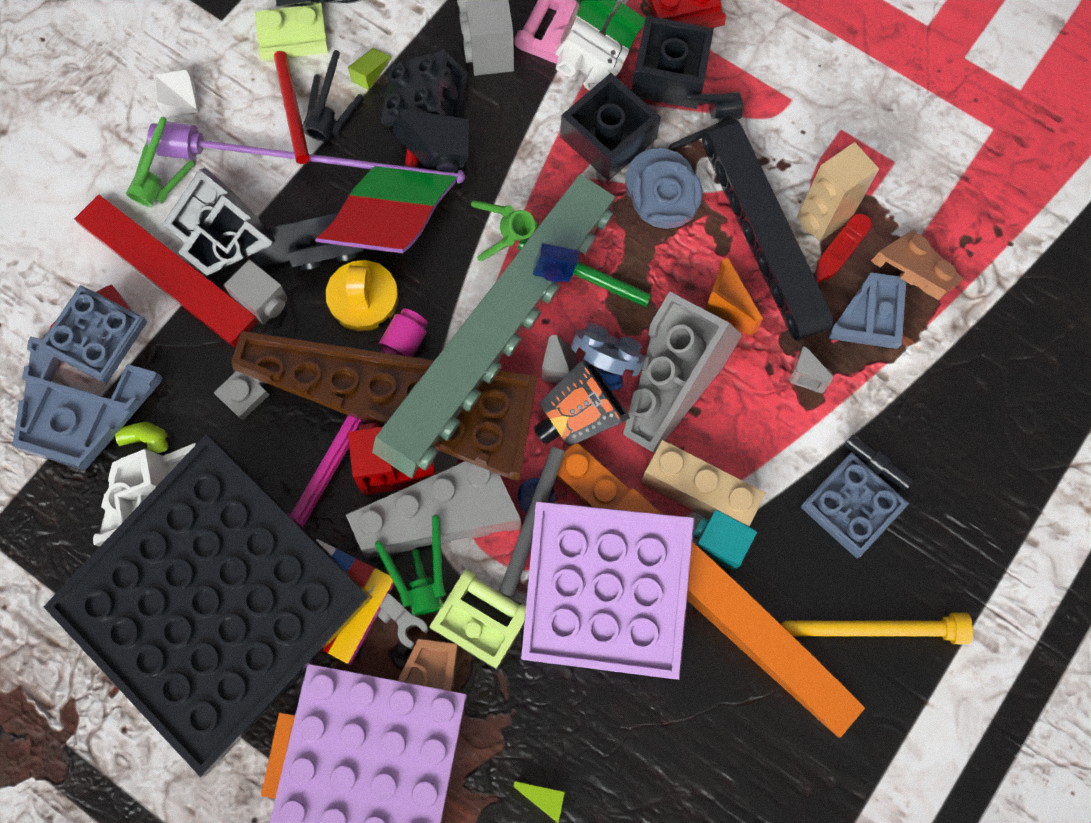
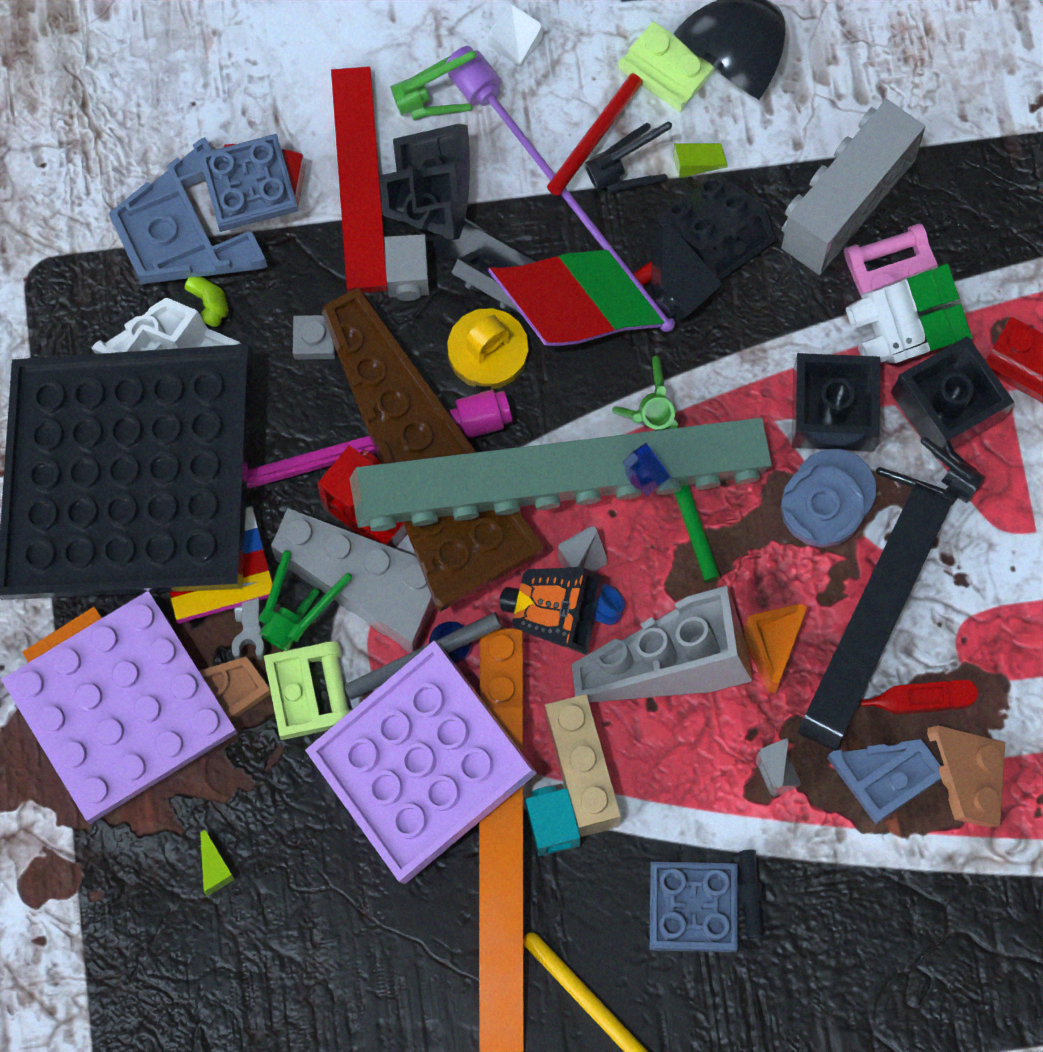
camera: 50 degrees right, 0 degrees up
sand blue plate [571,323,645,377] -> none
tan brick [797,142,879,242] -> none

